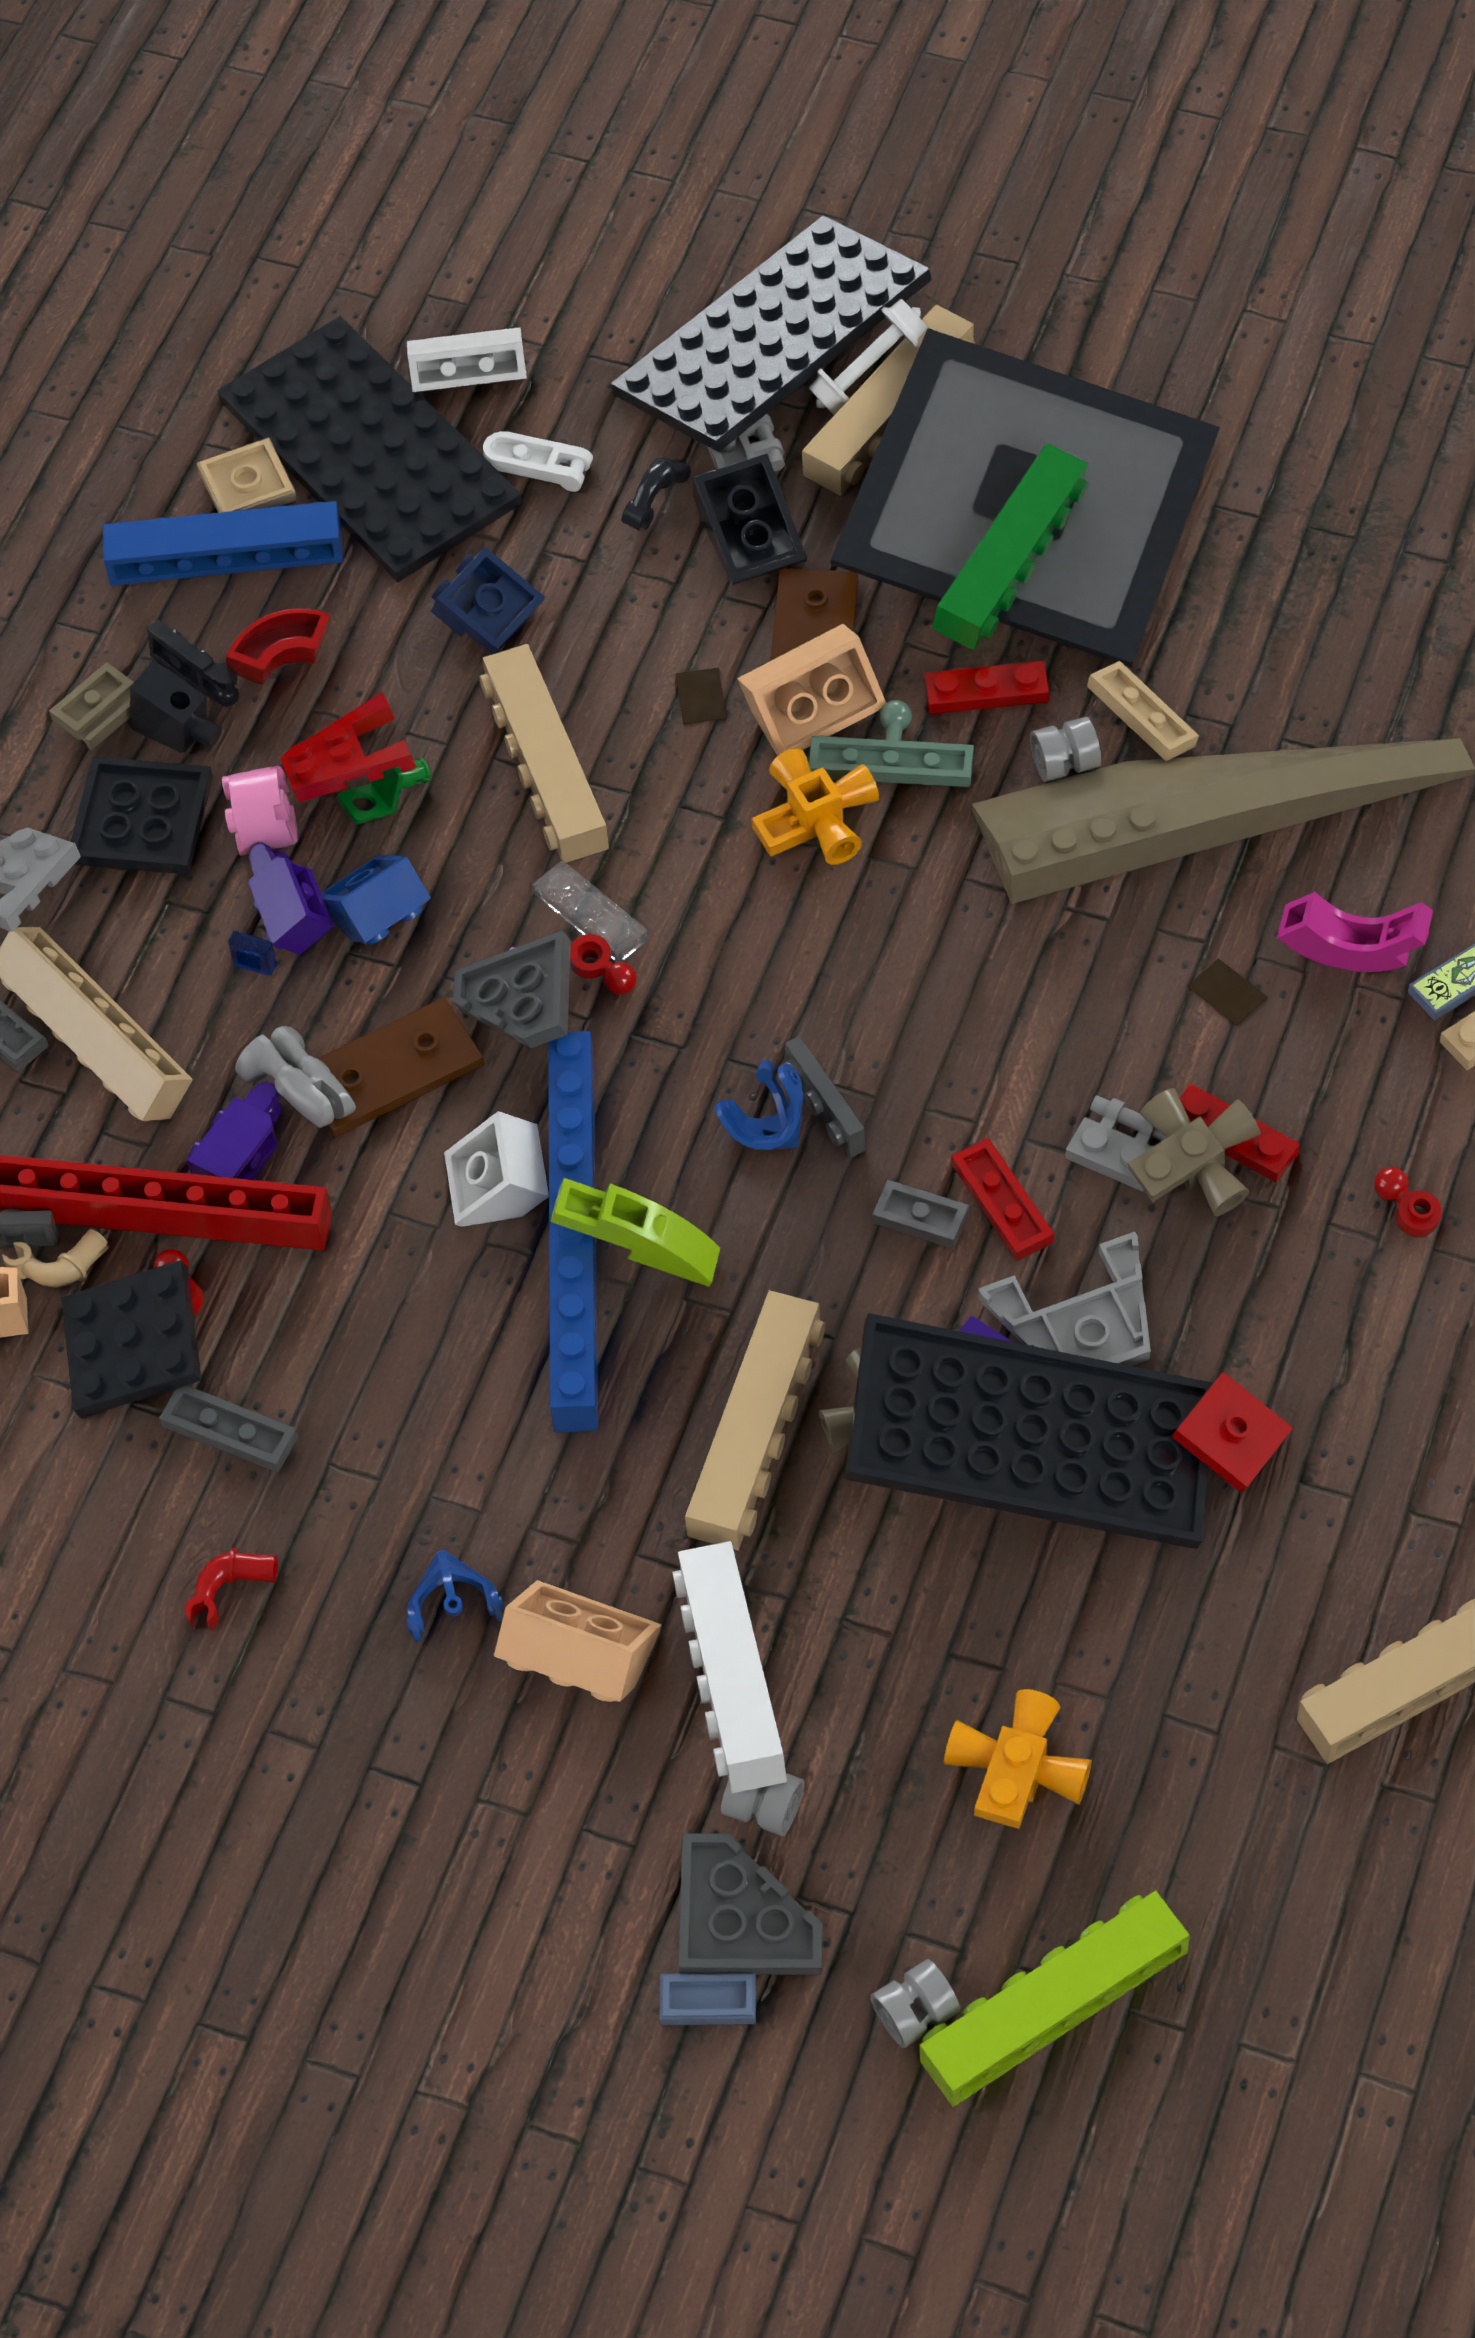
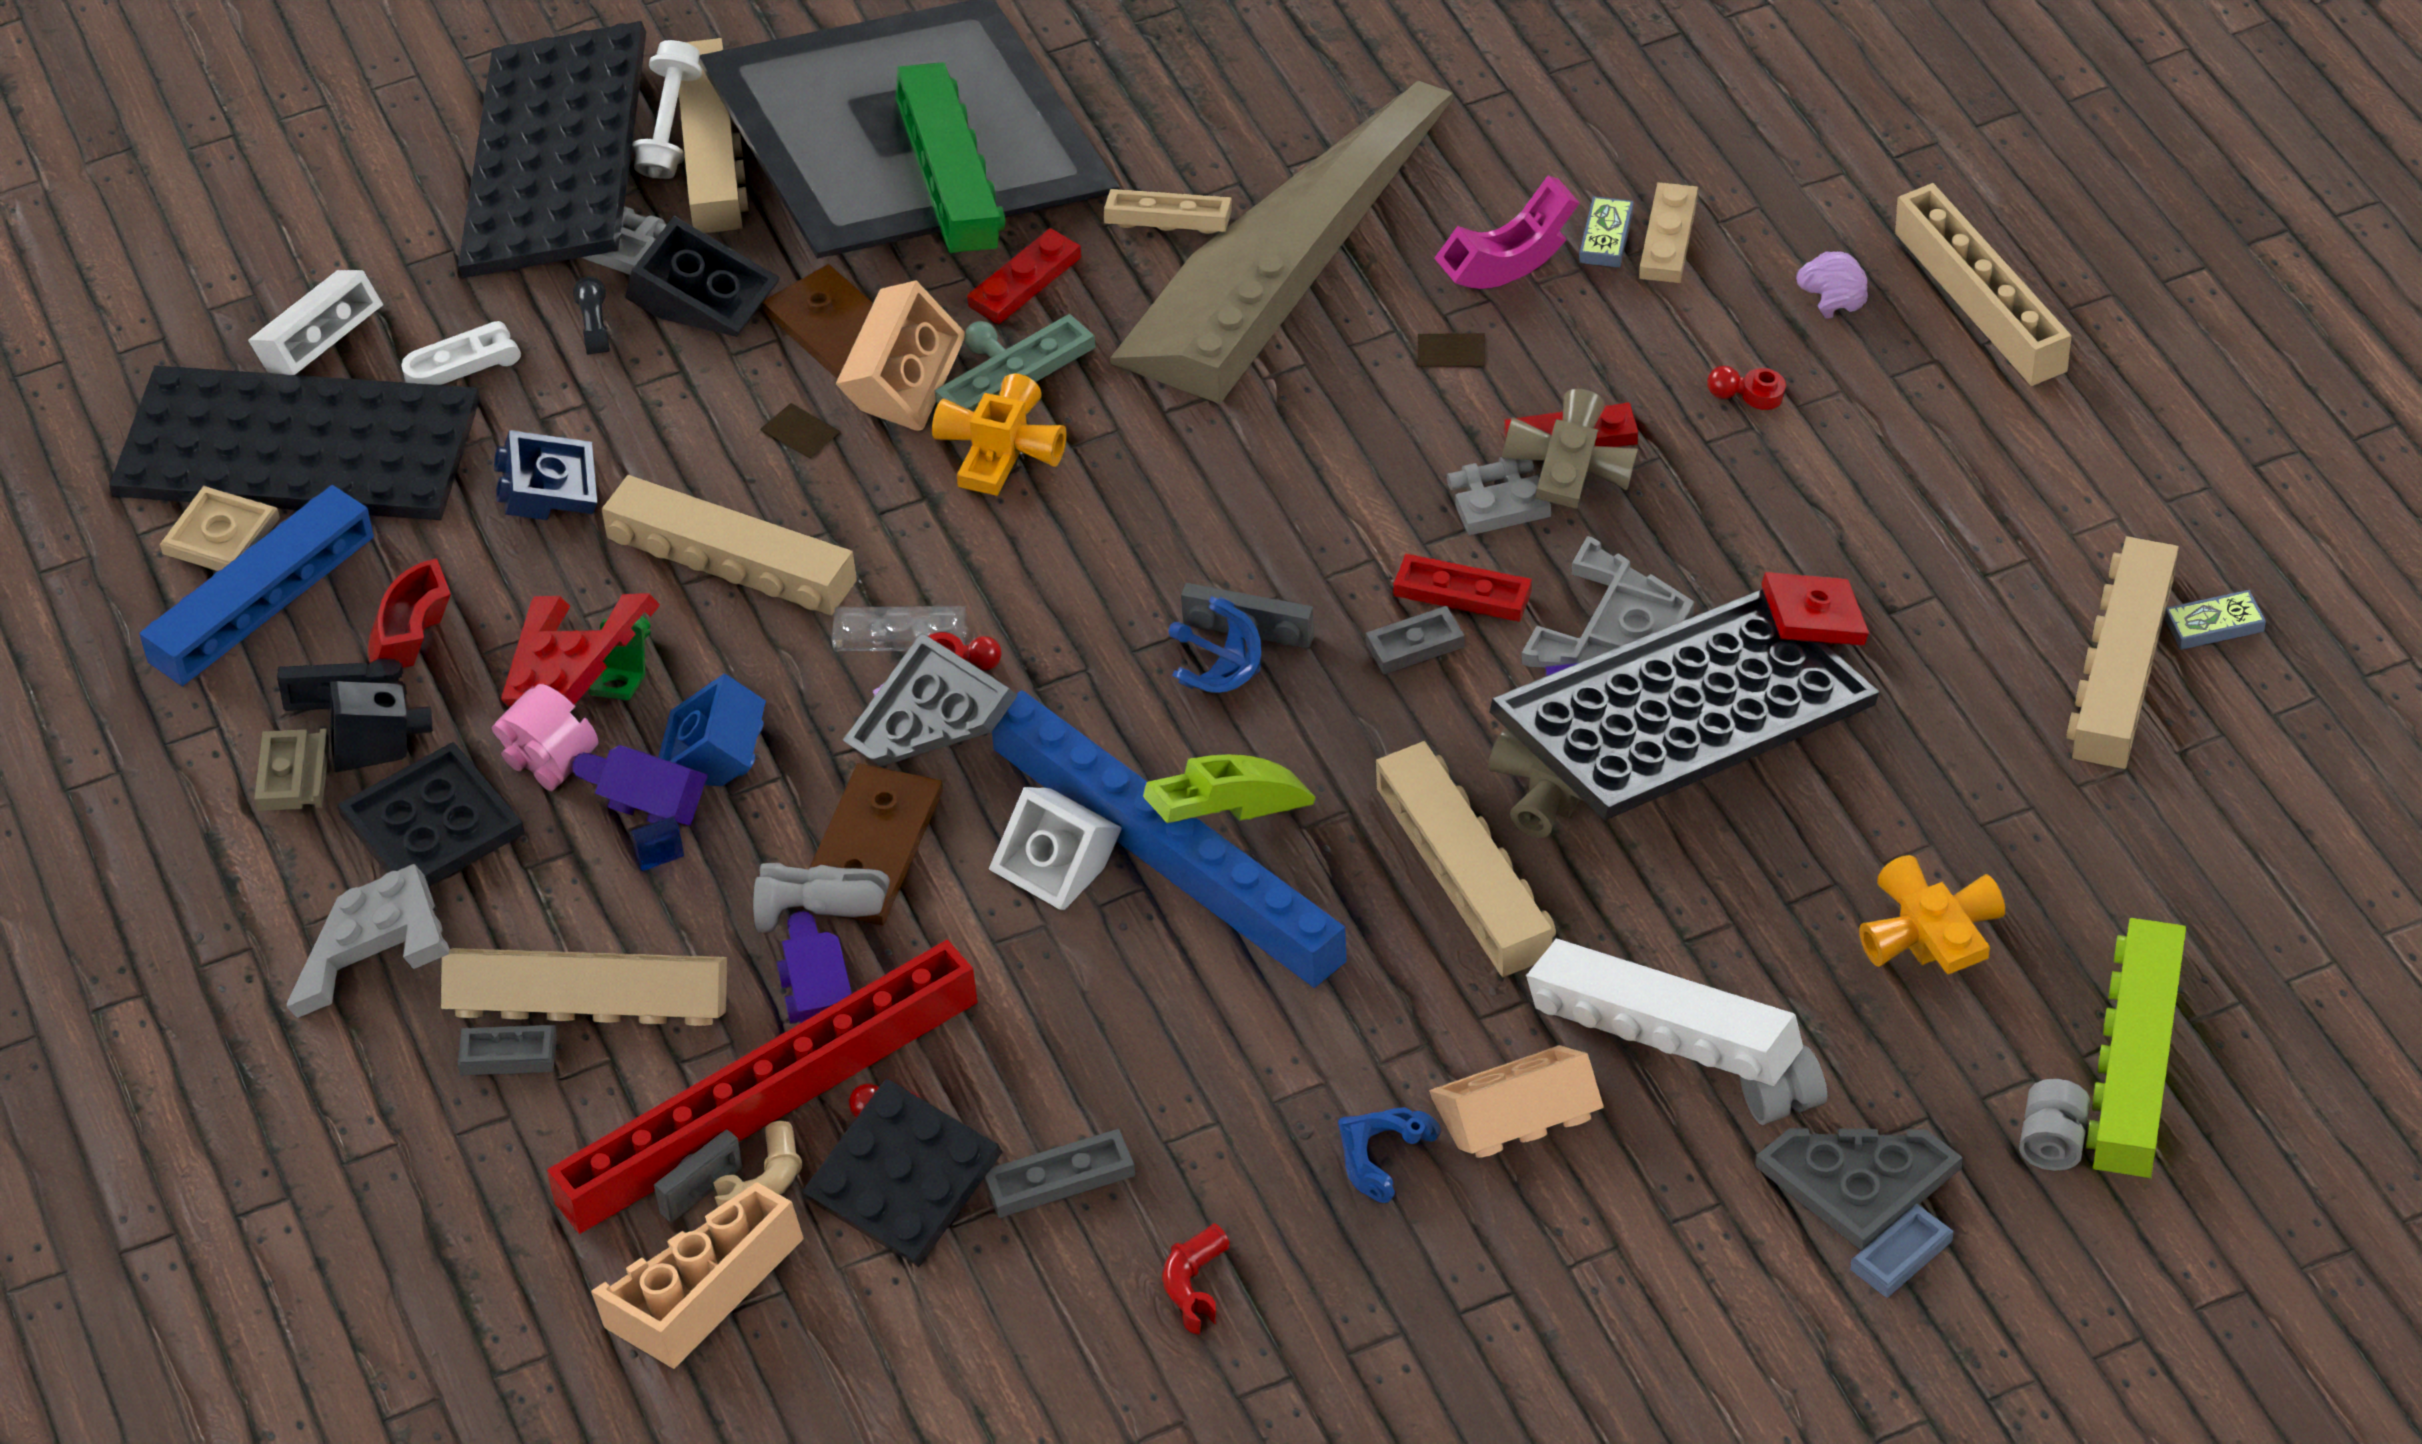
camera: 45 degrees left, 10 degrees down
light grey wheel [1030,716,1101,782] -> none

